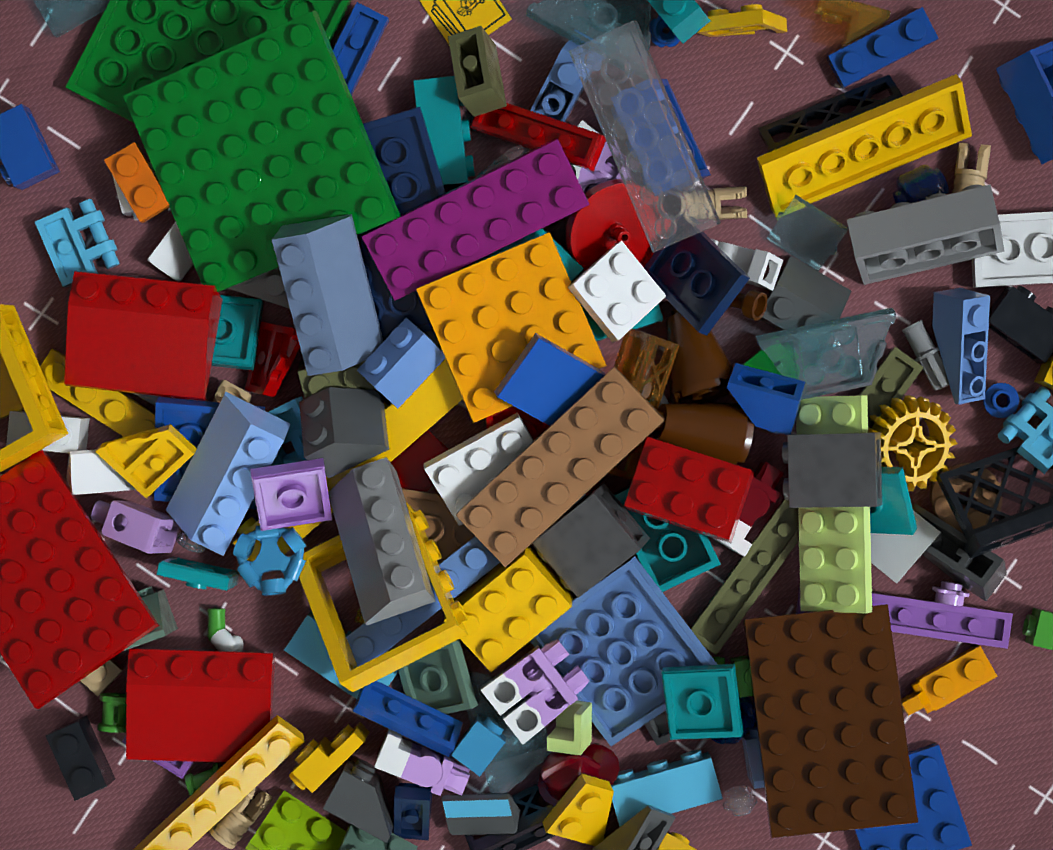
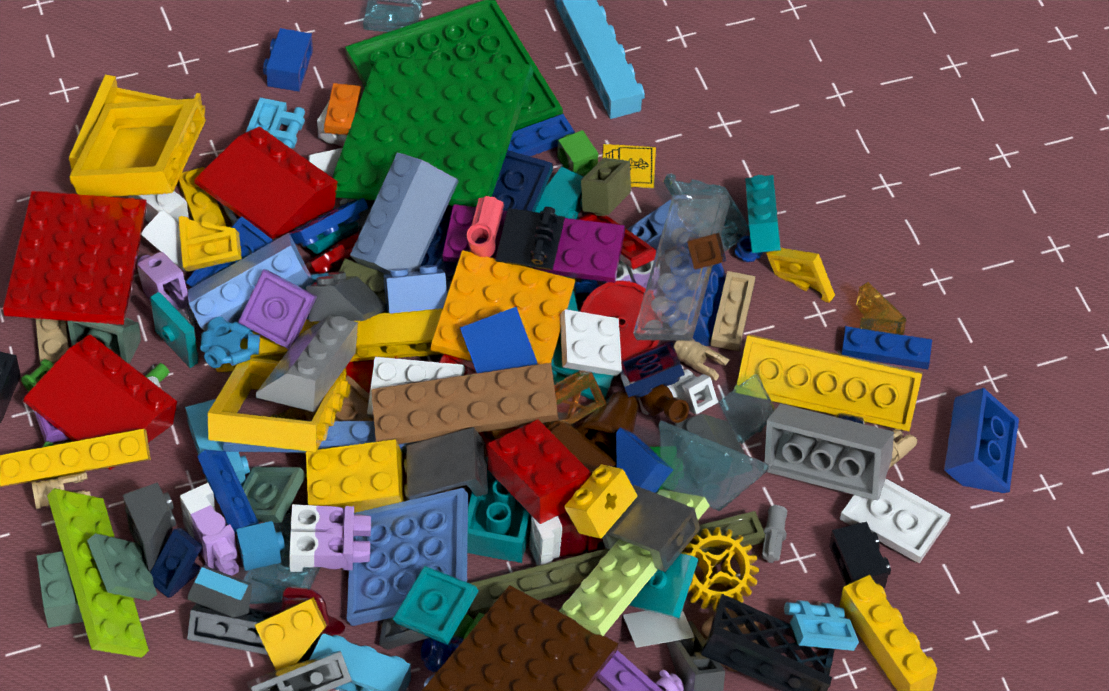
camera: 40 degrees right, 35 degrees down
yellow plate [289,722,369,793] -> none
yellowish green panel [547,701,592,756] -> none
medium blue slope [932,288,990,405] -> none
blue plate [983,383,1019,418] -> none
none -> blue plate [289,198,368,247]
none -> coral piece [467,196,504,257]
none -> black hinge [495,207,565,270]
none -> bright green brick [557,130,598,176]
none -> yellow brick [564,464,638,539]
none -> reddish brown panel [687,232,726,270]
none -> tan plate [711,271,756,351]

